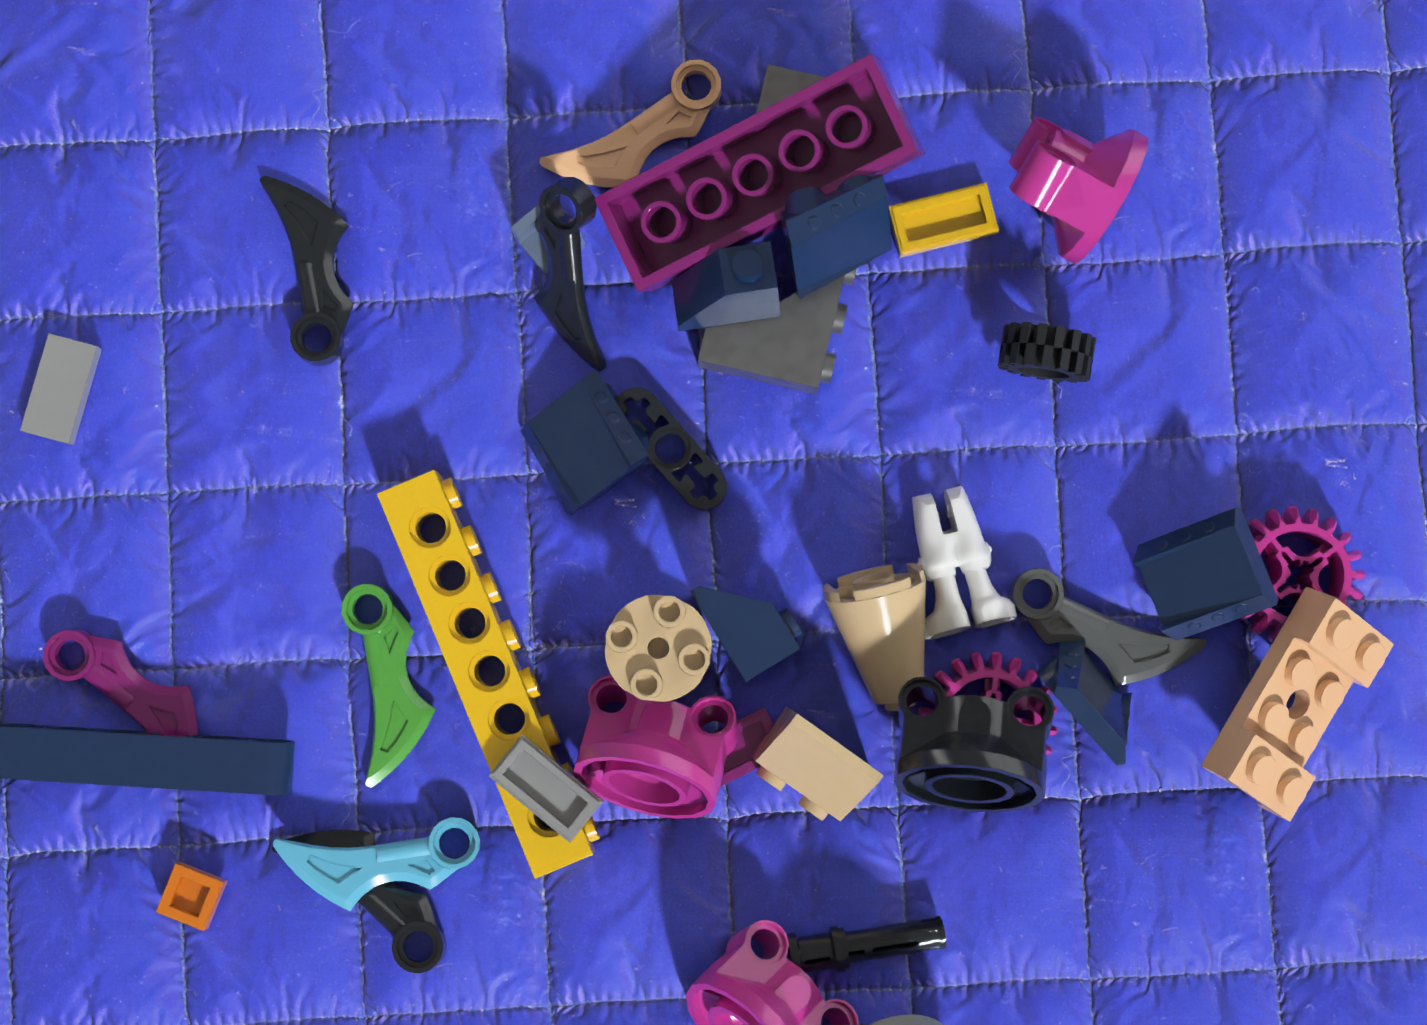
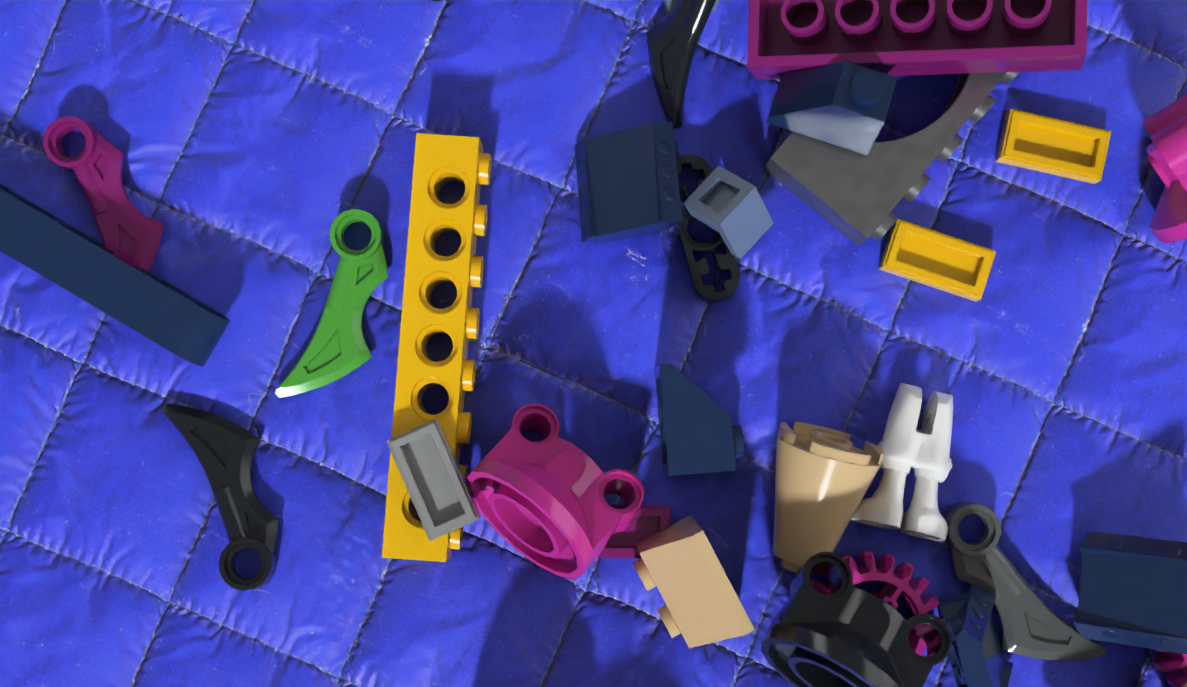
camera: 25 degrees right, 0 degrees up
orange plate [156,861,228,931] -> none
medium azure piece [273,817,480,911] -> none
tan piece [605,594,712,702] -> none
dark blue slope [780,173,892,299] -> none
black tyre [997,322,1096,383] -> none
none -> sand blue panel [684,165,774,259]
none -> yellow tile [878,219,996,302]

